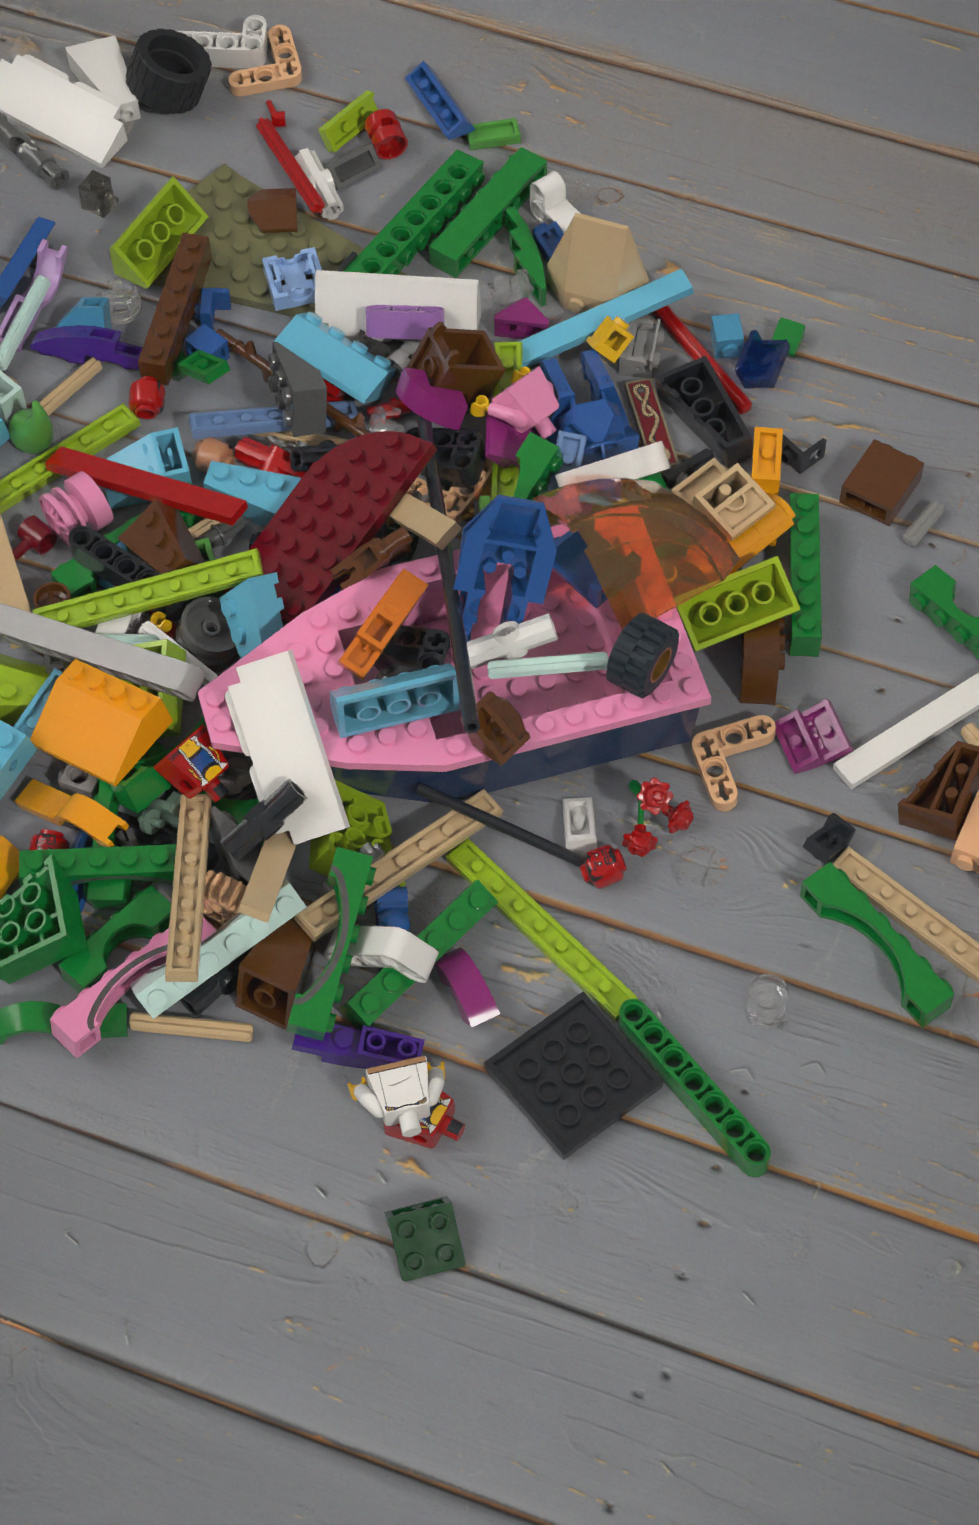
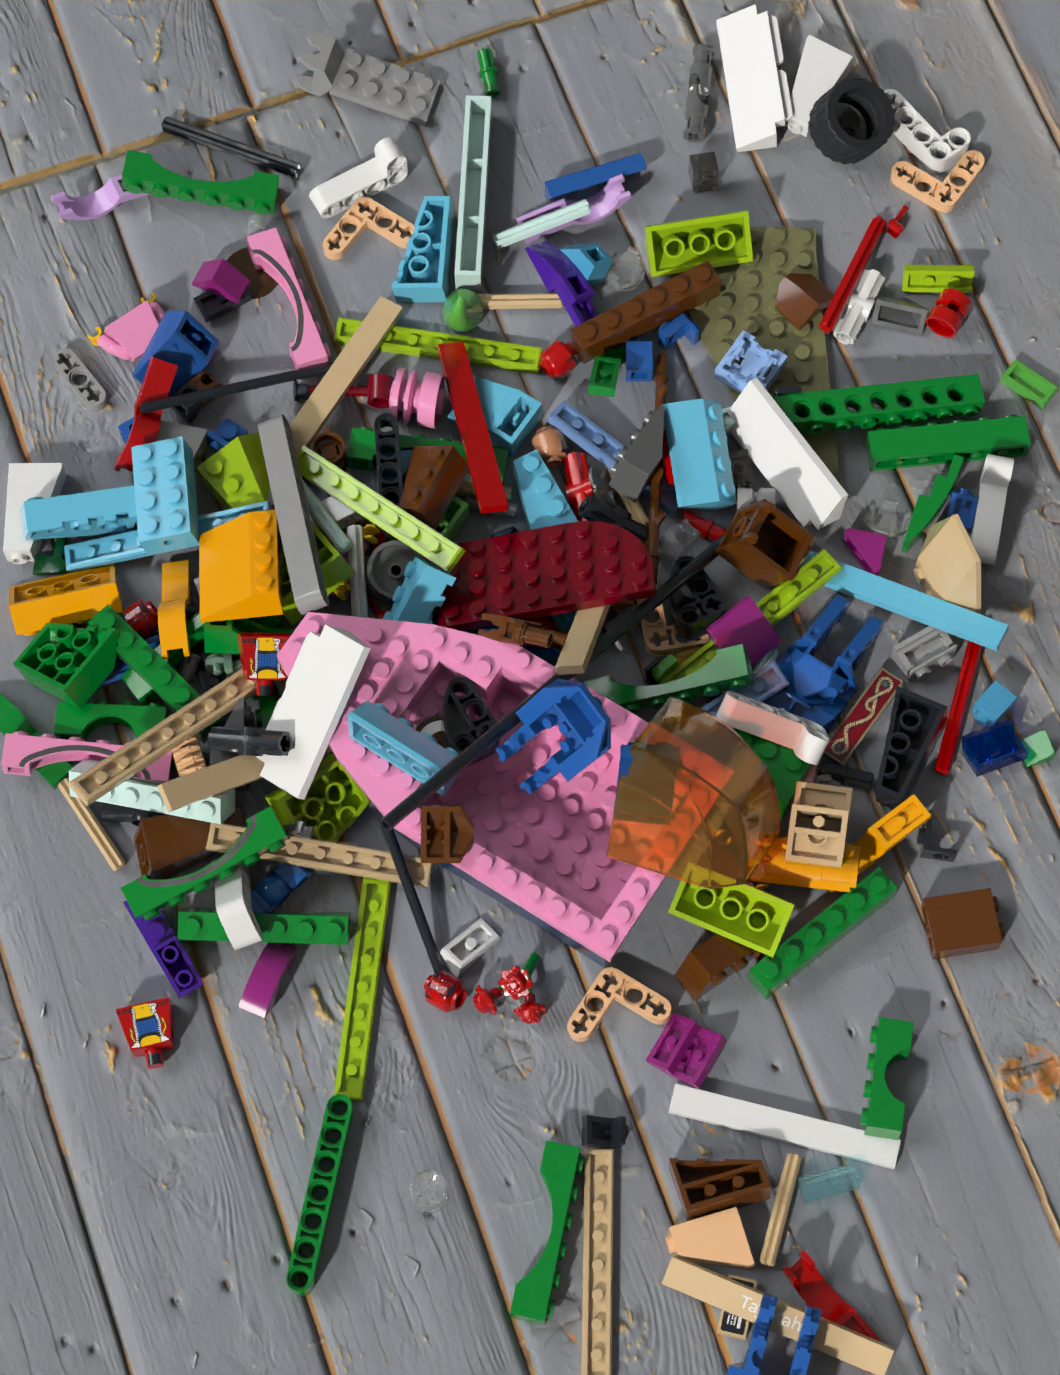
camera: 50 degrees right, 10 degrees up
orange slope [338,568,429,680] -> none
white torso [347,1055,446,1137] -> none
medium lavender beam [366,305,445,339] -> none
dark green bracket [384,1196,466,1282] -> none
magenta brick [395,367,468,430] -> none
blue slope [405,61,475,140] -> none
white piece [467,613,558,669] -> none
bright pink torso [470,366,559,439] -> none
black plate [484,992,663,1160] -> none
light aqua axle [487,652,609,679] -> none
yellow brick [586,315,634,363] -> none
black wheel [606,612,679,698] -> none
light grey axle [903,500,944,547] -> none

